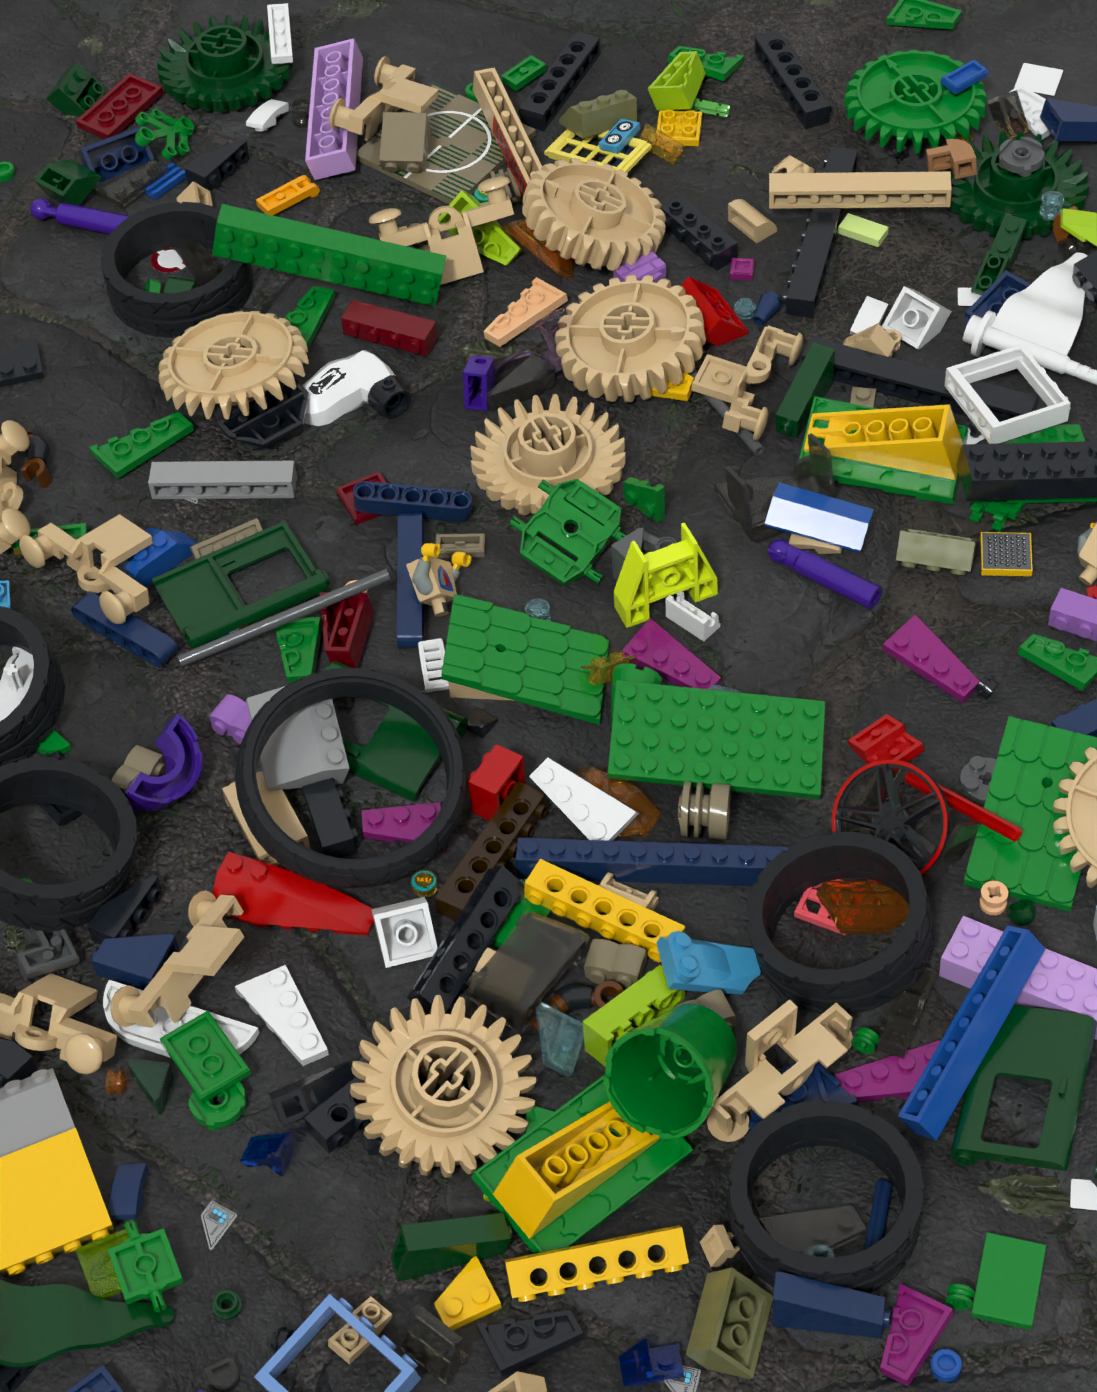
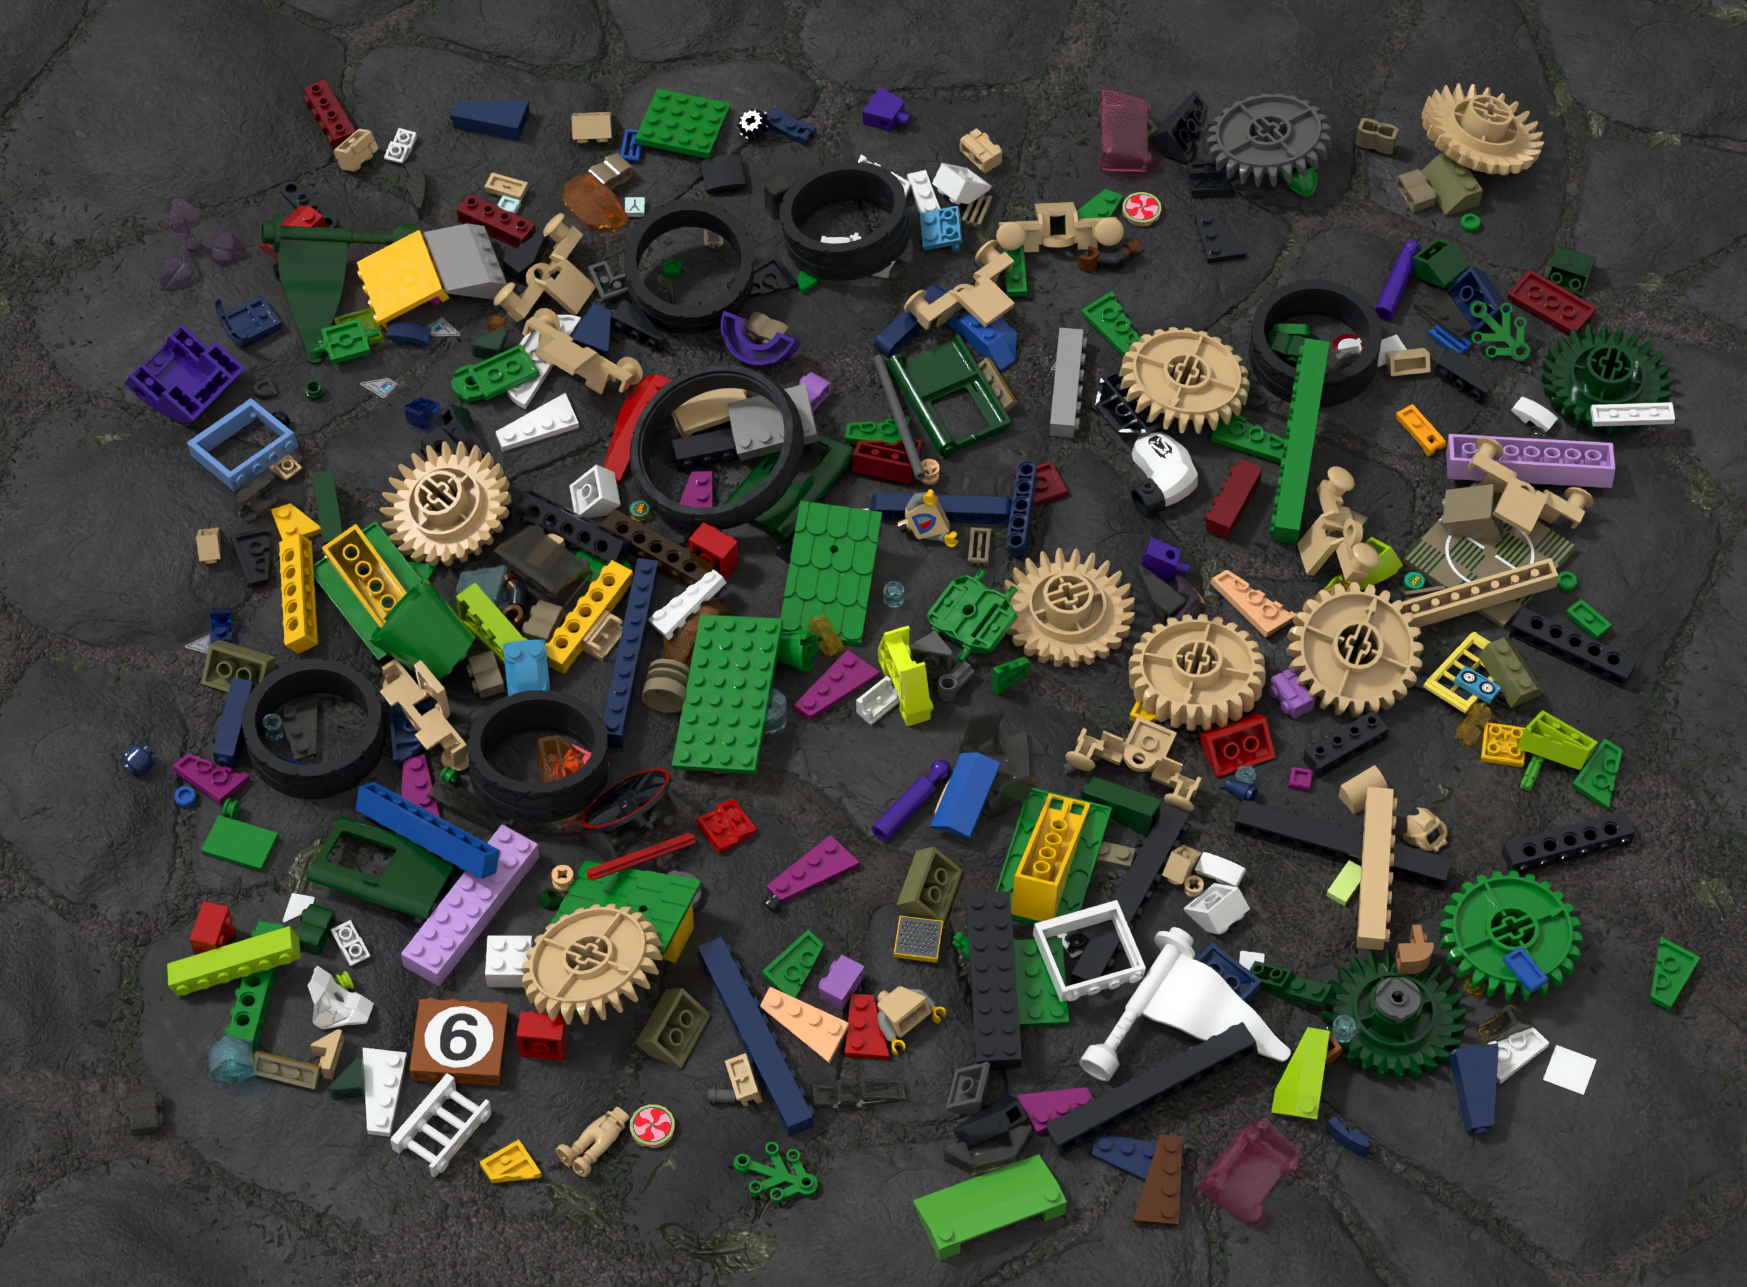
camera: 90 degrees right, 5 degrees up
none -> light grey sticker [427,317,460,336]

